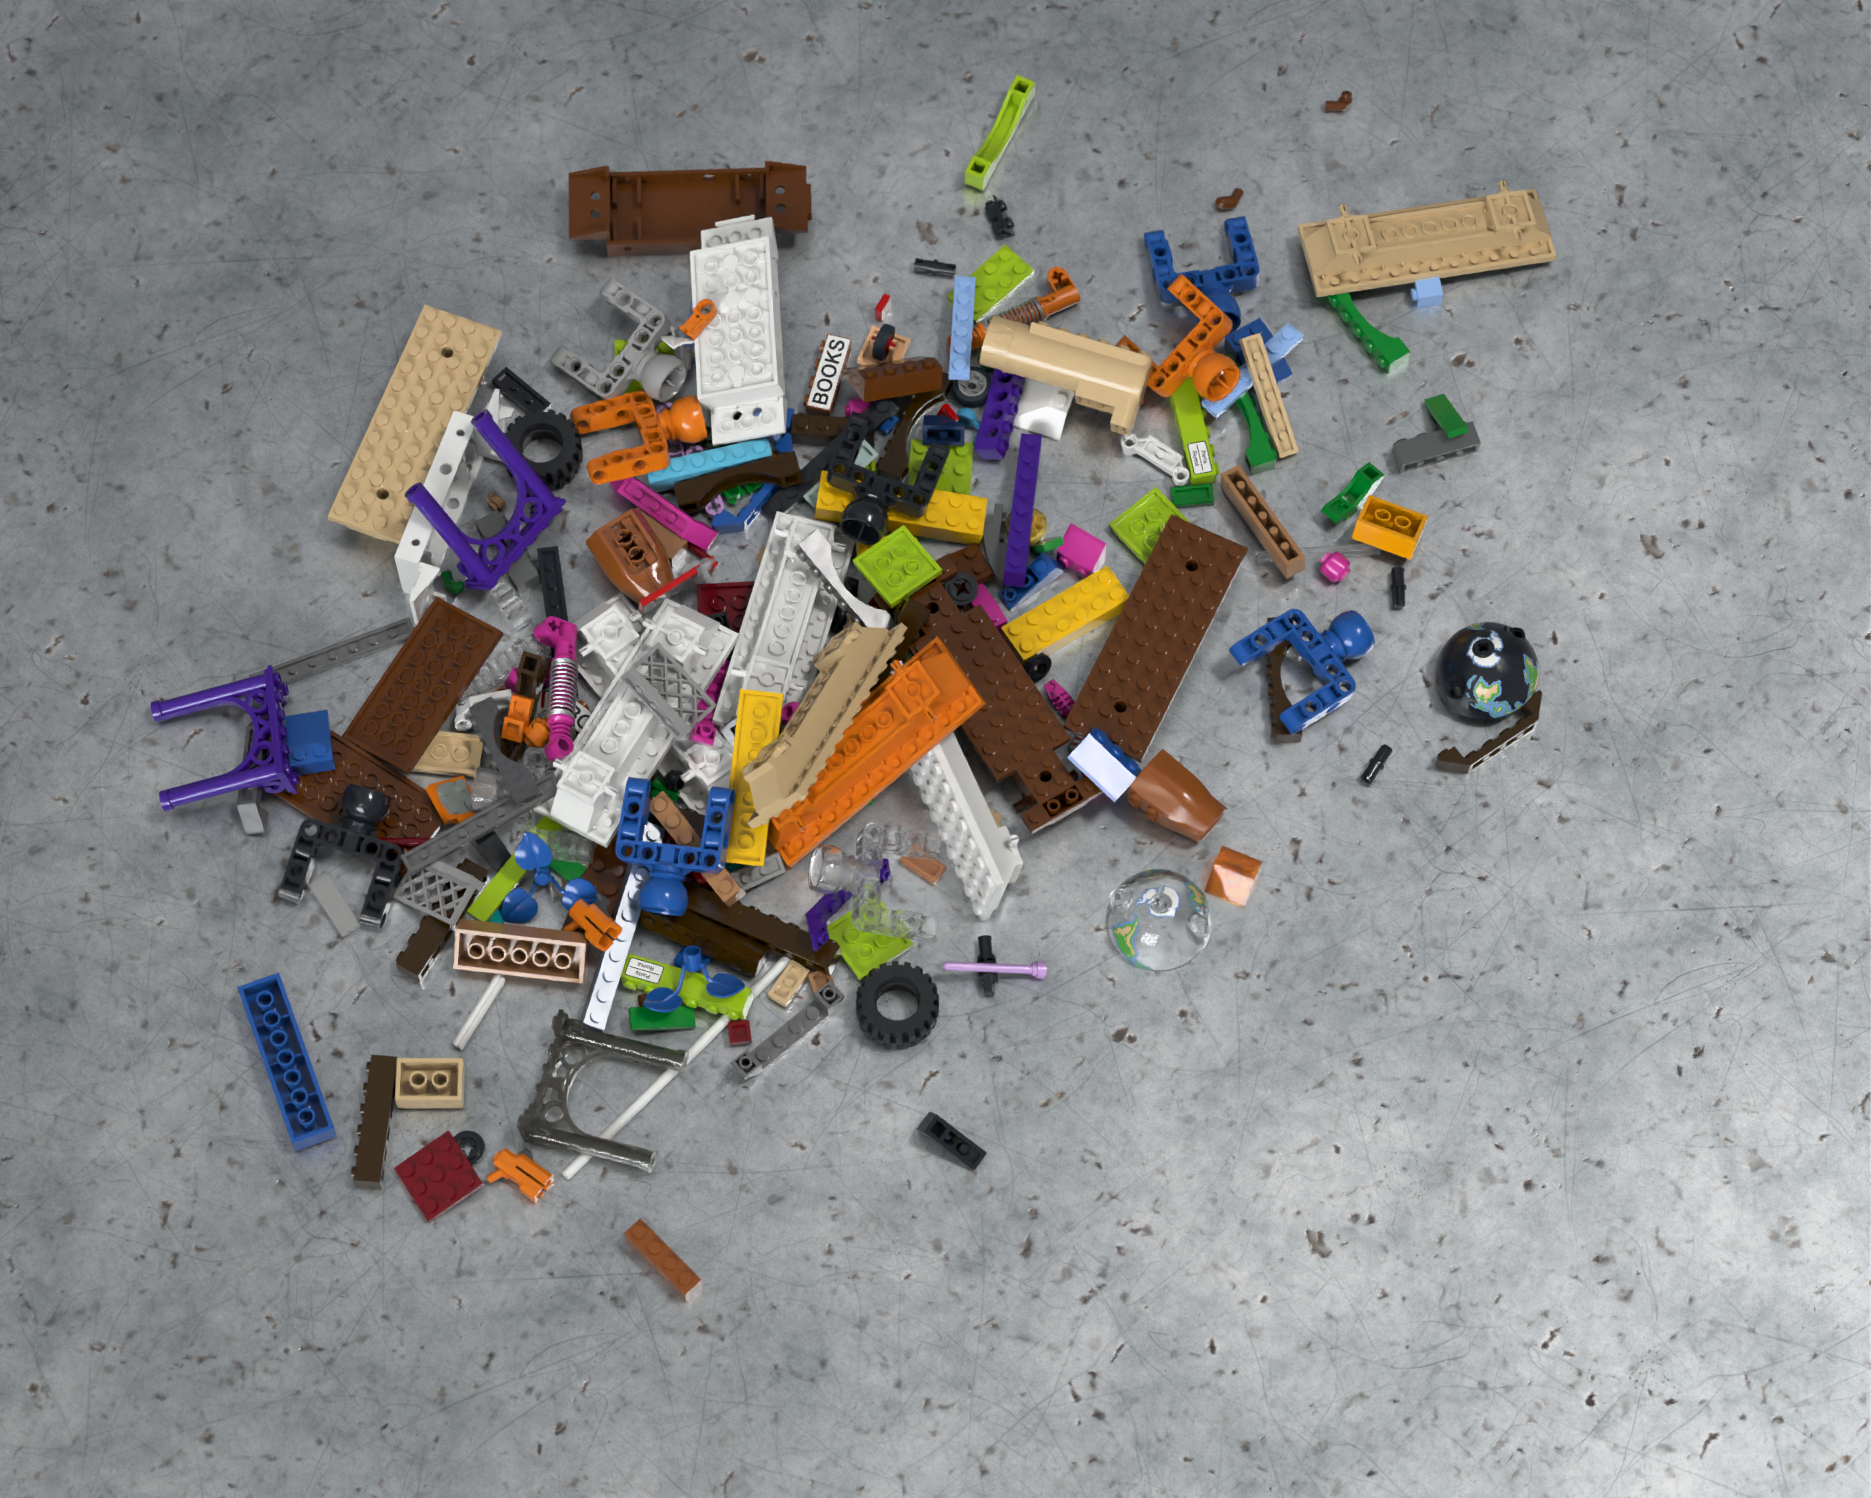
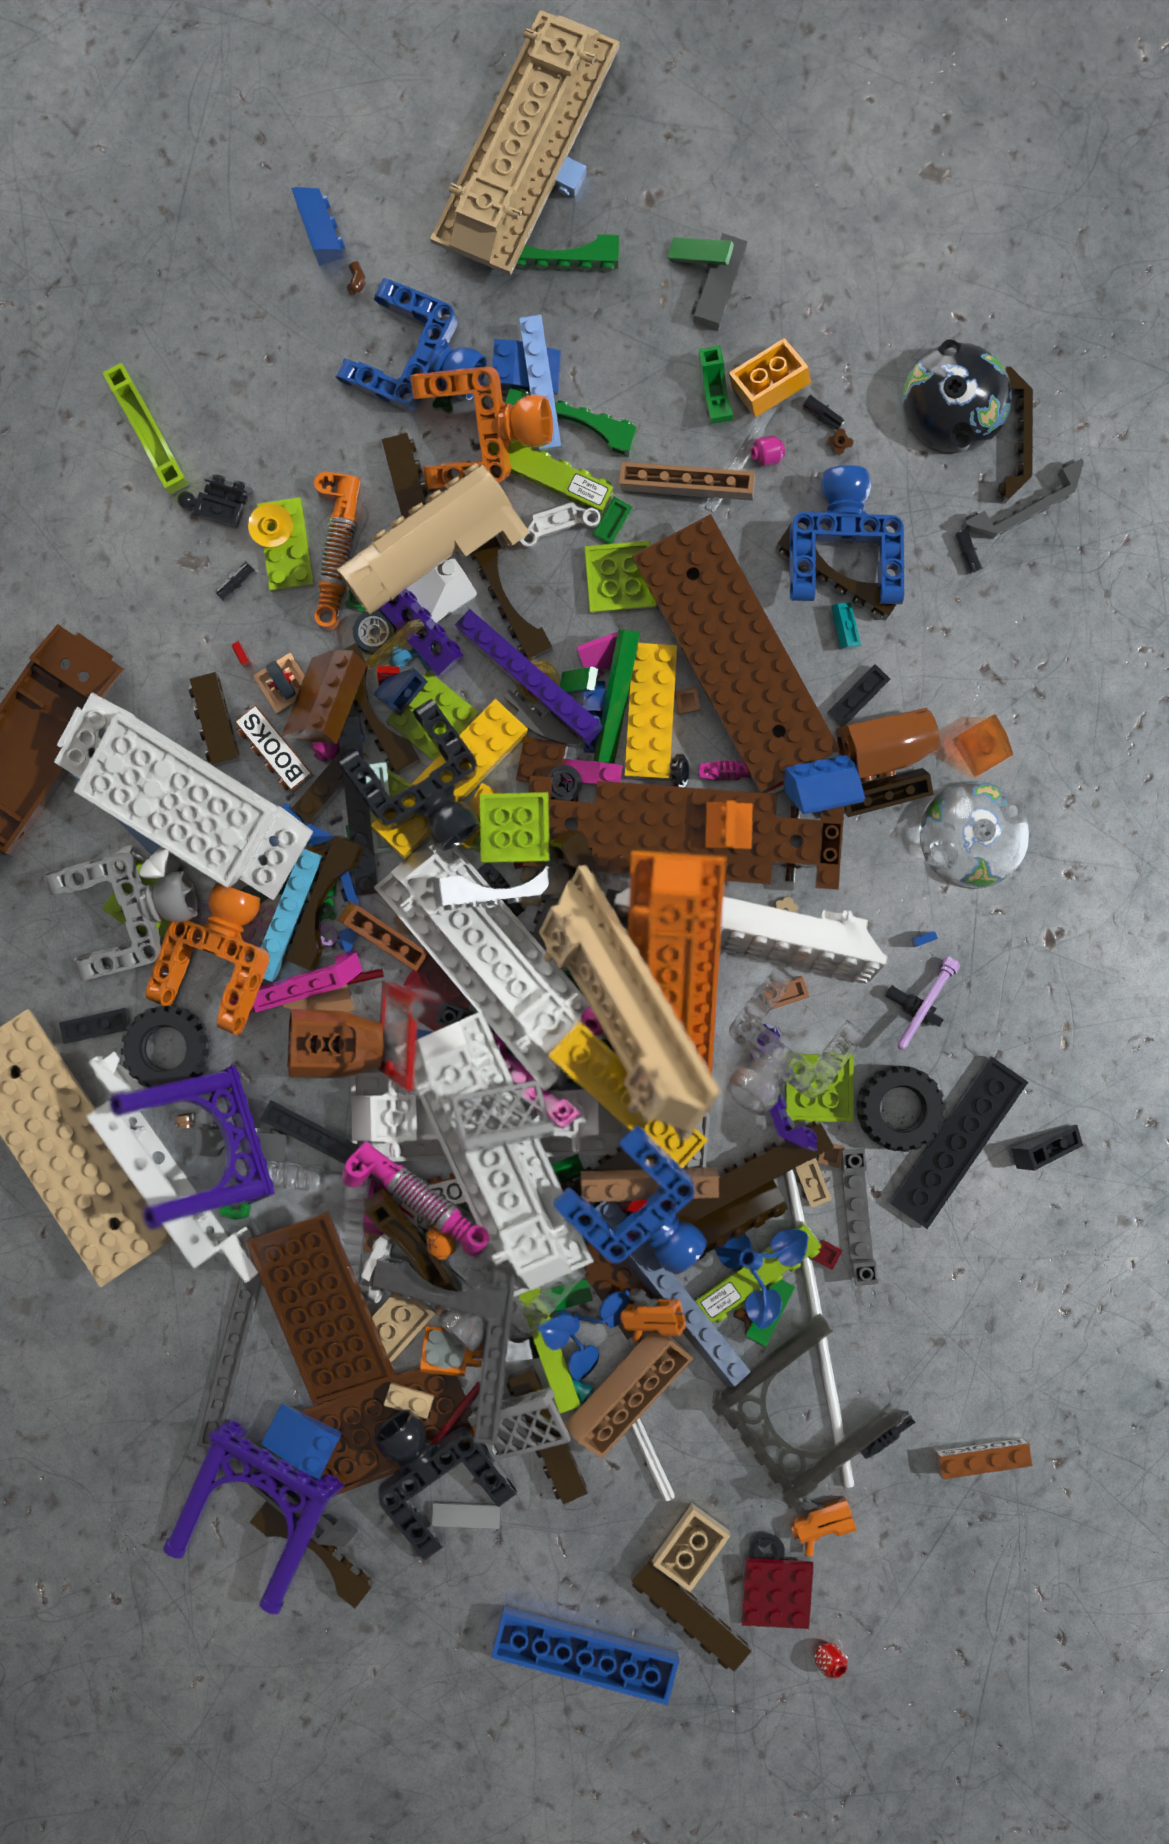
camera: 55 degrees left, 20 degrees up
orange slope [501,694,535,743] -> none
black plate [664,770,685,791] -> none
orange piece [679,299,717,340] -> none
light blue plate [949,276,976,380] -> none
tan plate [1239,333,1299,459] -> none
reddish brown arm [1325,91,1353,111] -> none
none -> black plate [177,491,243,527]
none -> dark brown brick [188,672,241,767]
none -> yellow dish [248,503,293,548]
none -> dark brown arch [249,1501,374,1609]
none -> blue slope [291,187,345,266]
none -> dark orange brick [338,902,428,971]
none -> clear yellow tile [366,619,425,668]
none -> dark brown brick [382,433,428,519]
none -> tan plate [384,1382,434,1419]
none -> dark green piece [432,395,453,414]
none -> dark brown arch [469,536,552,662]
none -> green tile [593,629,640,763]
none -> medium nougat plate [675,688,701,714]
none -> orange bracket [705,801,753,849]
none -> red head [814,1643,848,1679]
none -> reddish brown plate [827,428,854,455]
none -> black plate [828,664,891,727]
none -> teal plate [831,603,861,649]
none -> dark brown brick [844,768,934,817]
none -> black hinge [857,1411,916,1459]
none -> black plate [889,1056,1028,1229]
none -> blue tile [911,931,938,947]
none -> dark grey slope [962,459,1084,539]

